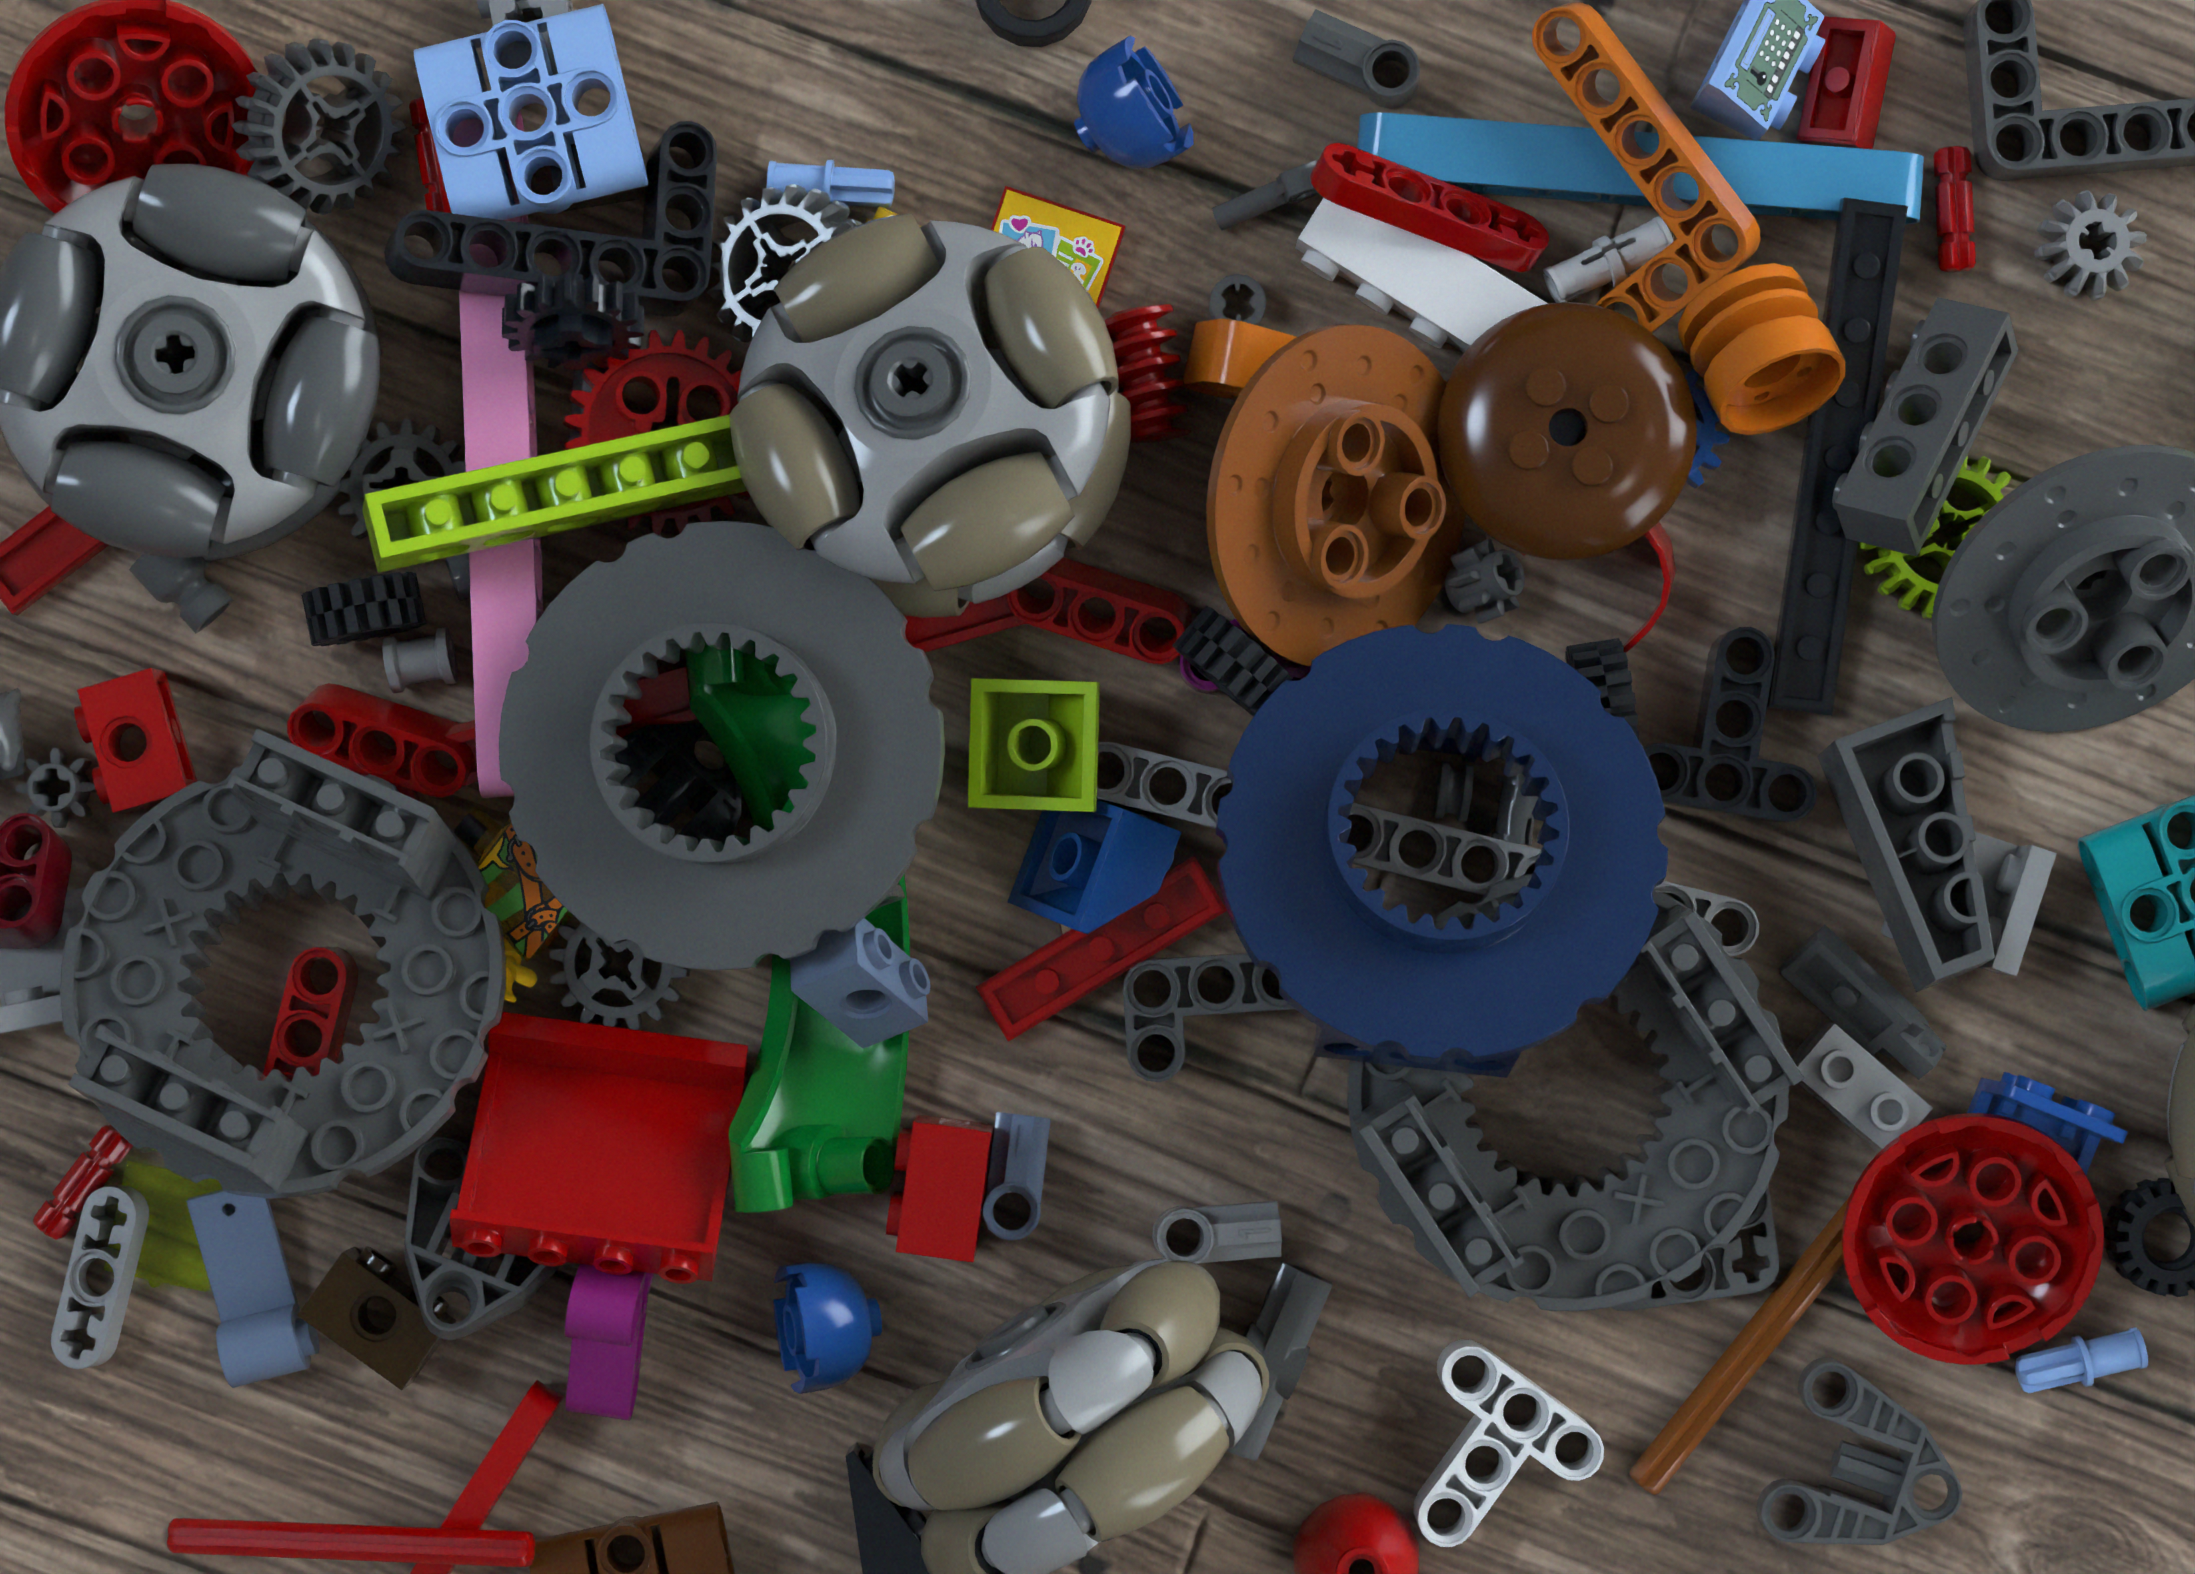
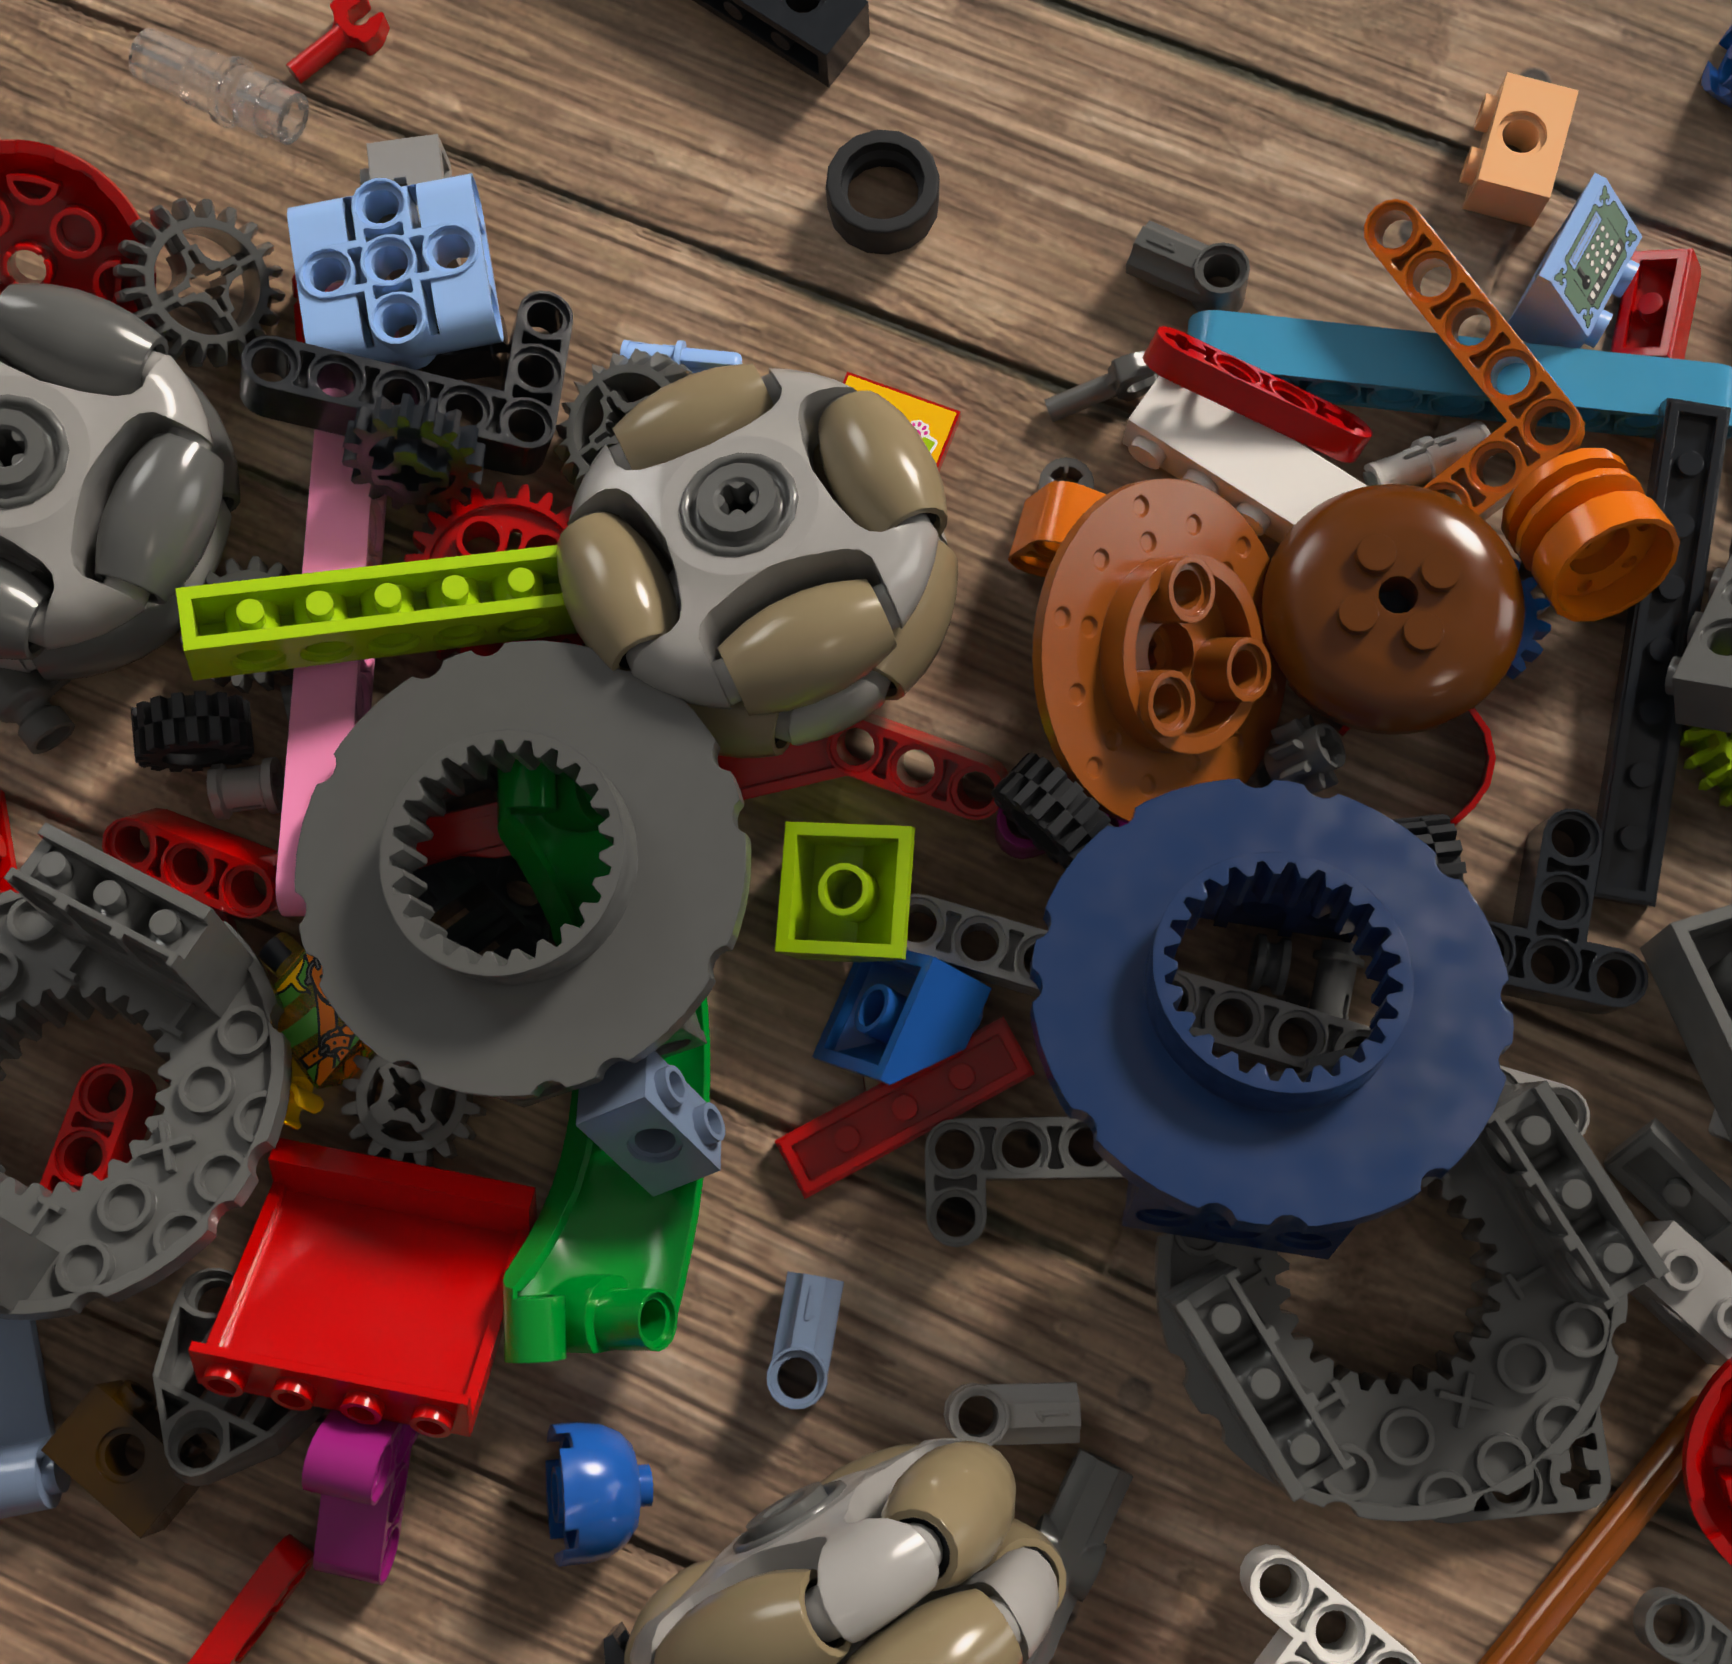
camera: 10 degrees right, 10 degrees down
red brick [886,1115,994,1263] -> none
blue cylinder [1074,35,1194,169] -> none
red piece [1104,304,1191,443] -> none

